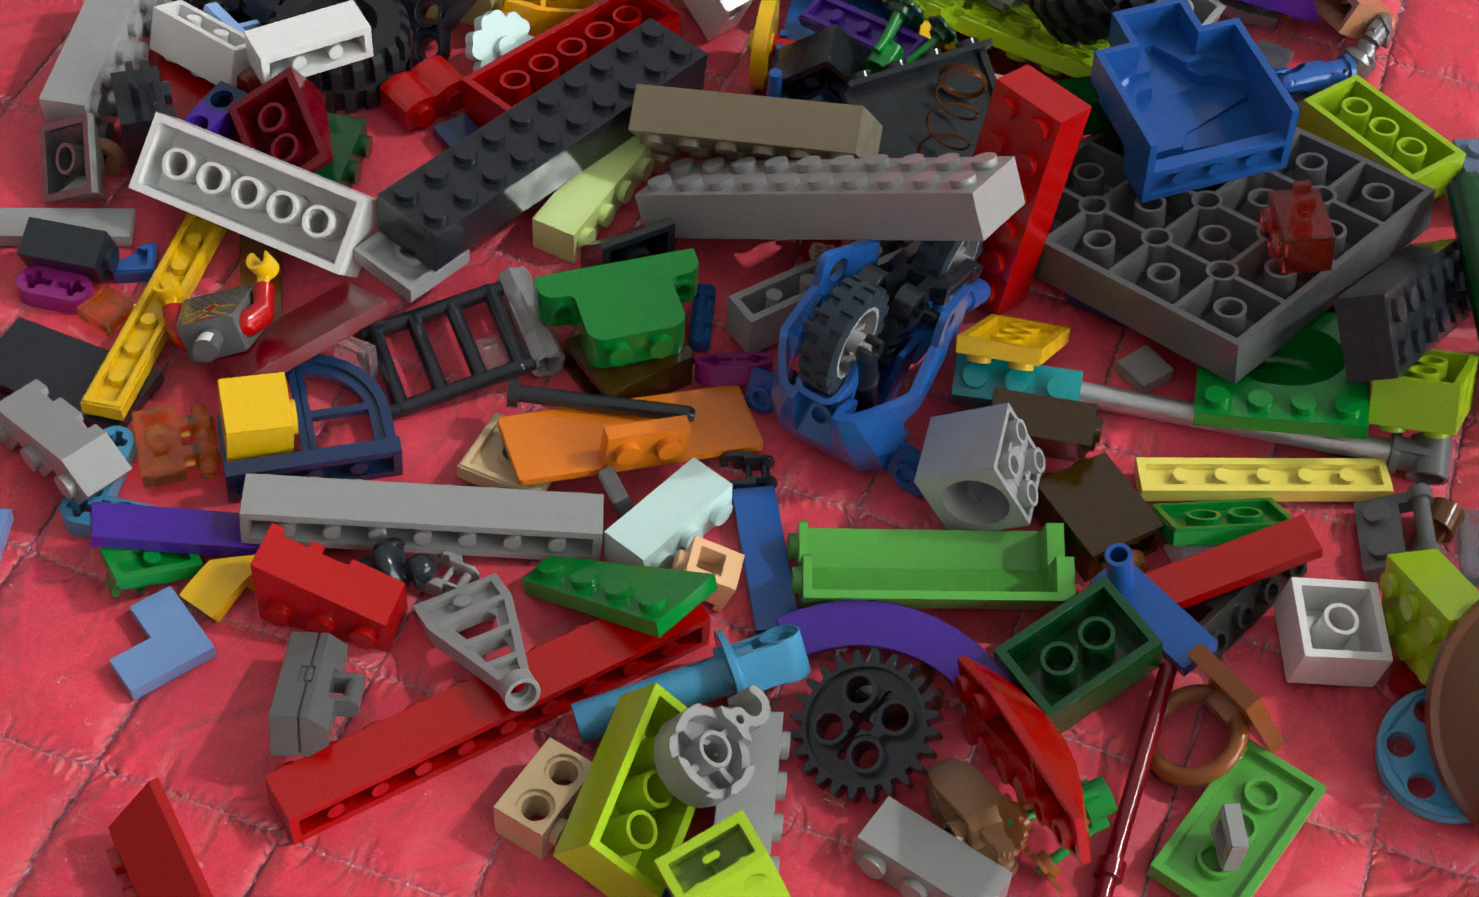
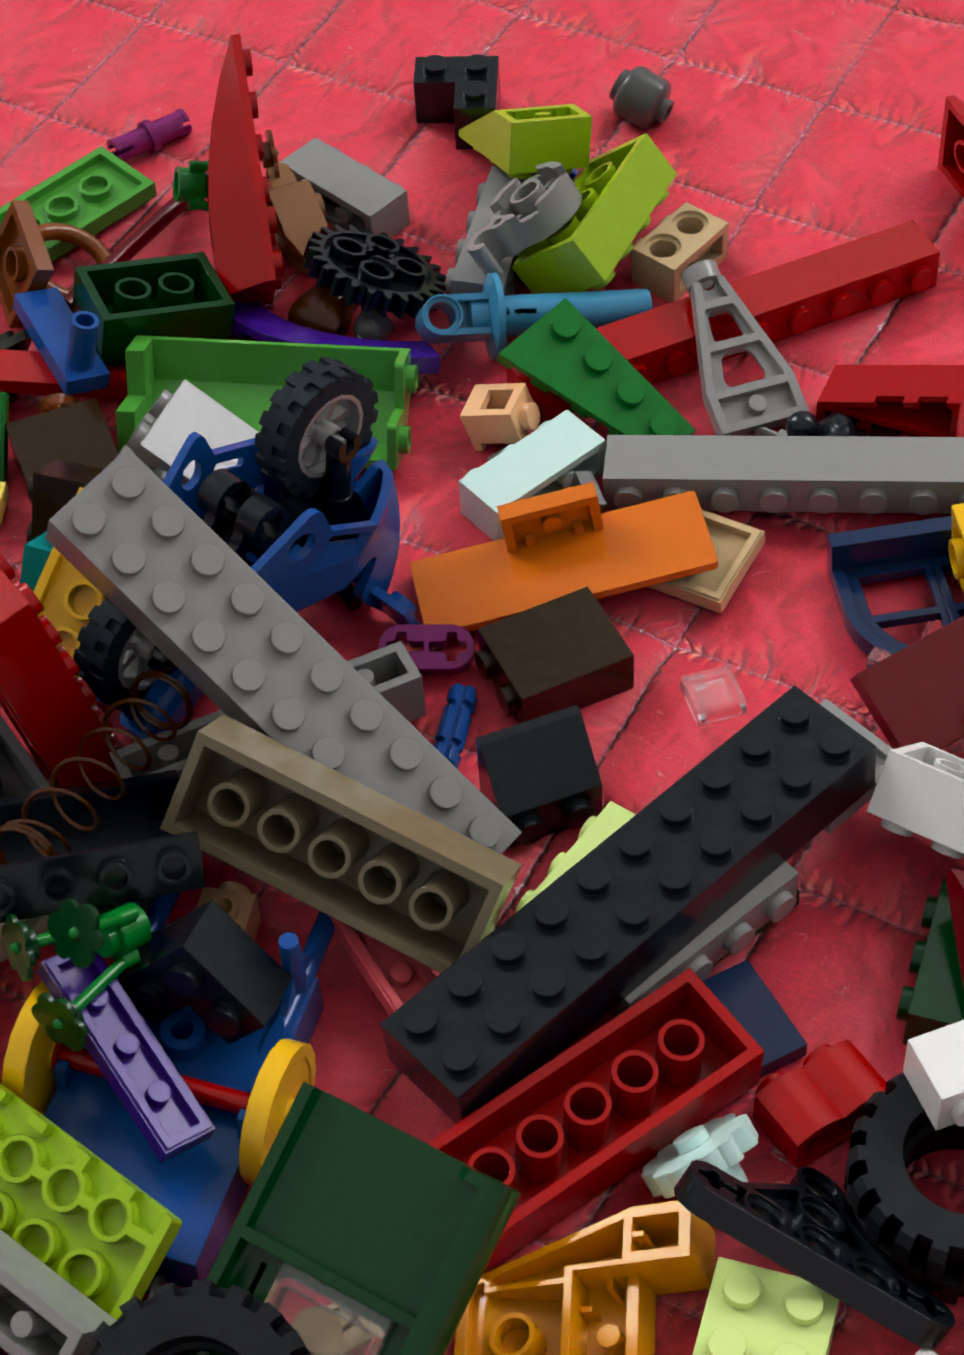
camera: 165 degrees left, 0 degrees up
dark grey piece [268,632,366,757] -> none
black bar [359,281,537,420] -> none
light grey axle [497,266,566,377] -> none
black bar [506,377,695,422] -> none
green brick [533,248,699,368] -> none
black piece [719,451,778,489] -> none
blue tile [732,486,797,636] -> none
light grey tile [1211,803,1250,871] -> none

